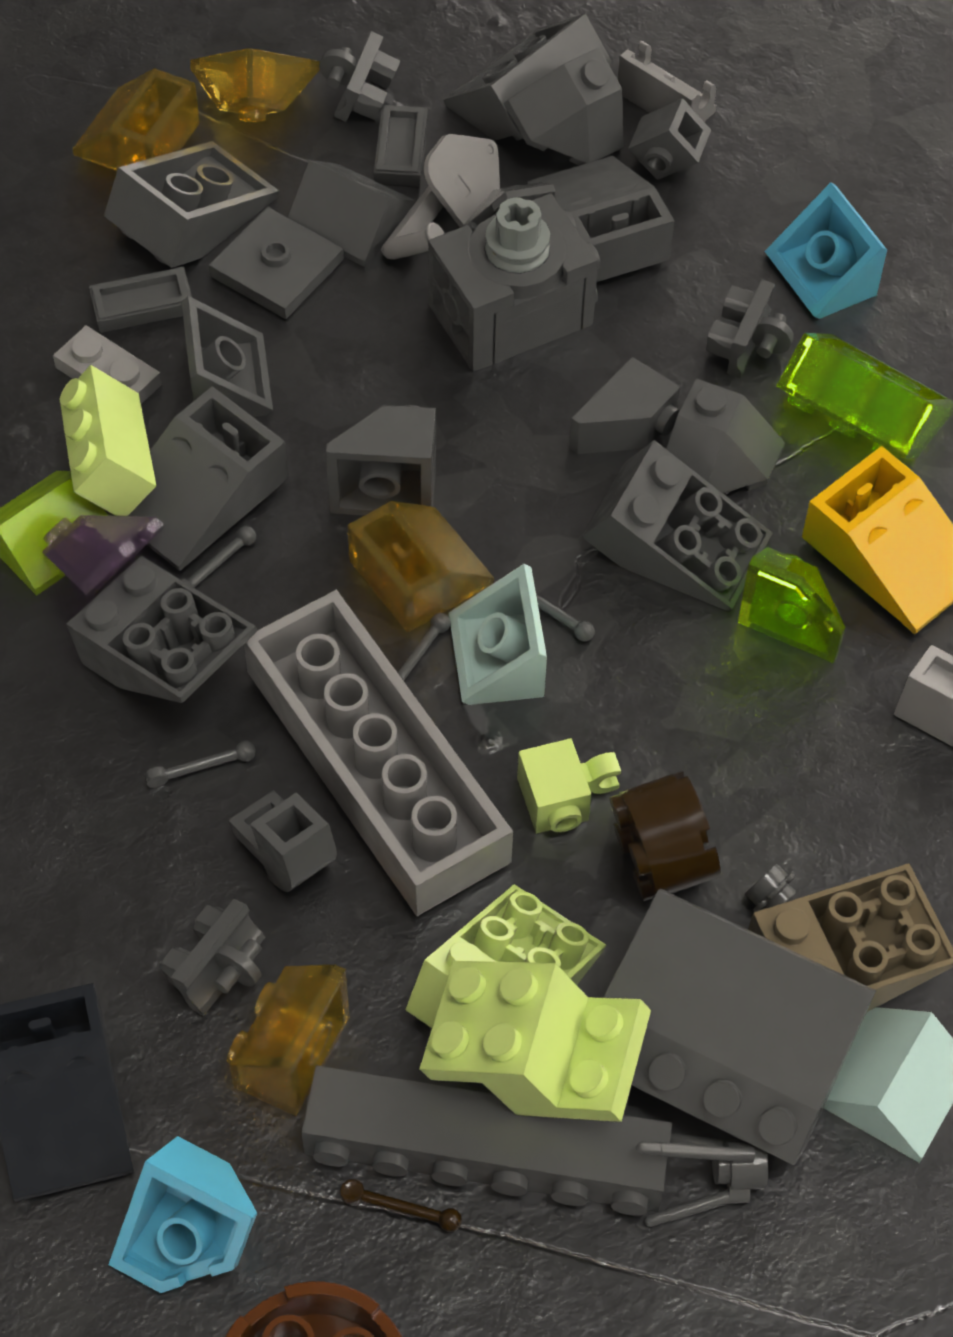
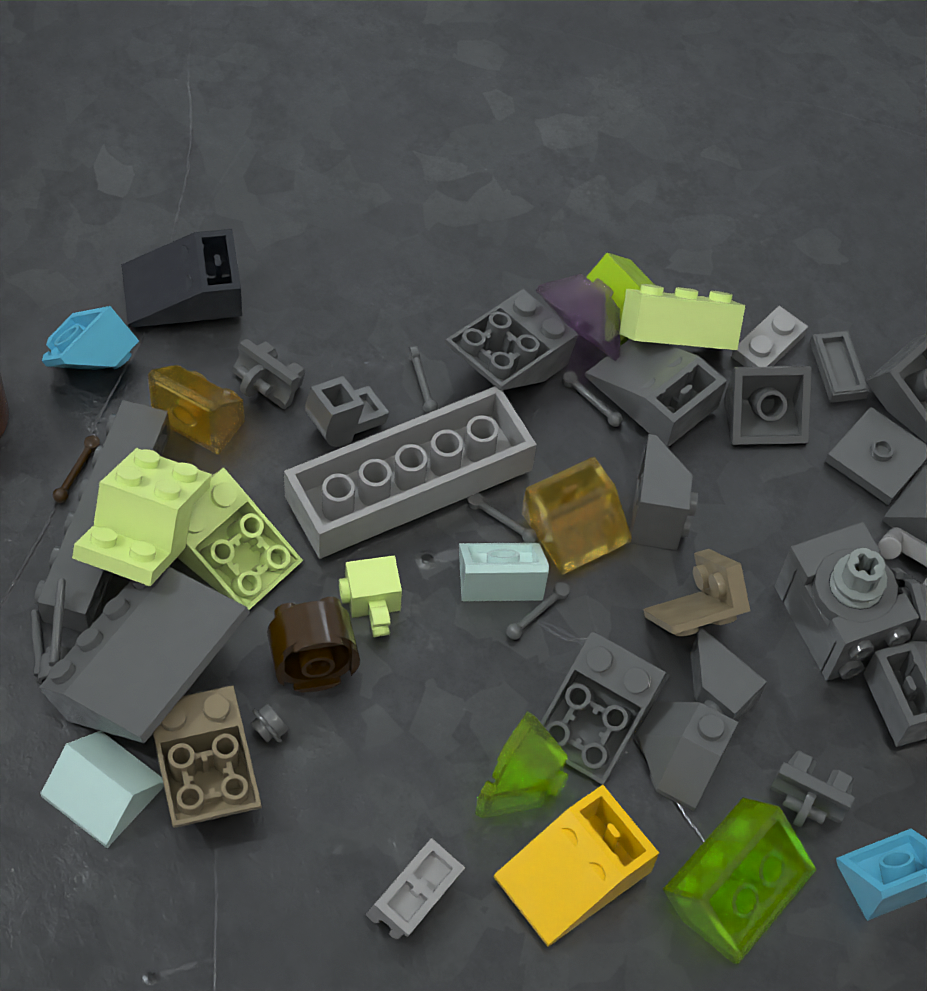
camera: 90 degrees right, 0 degrees up
none -> dark tan bracket [643,549,750,636]

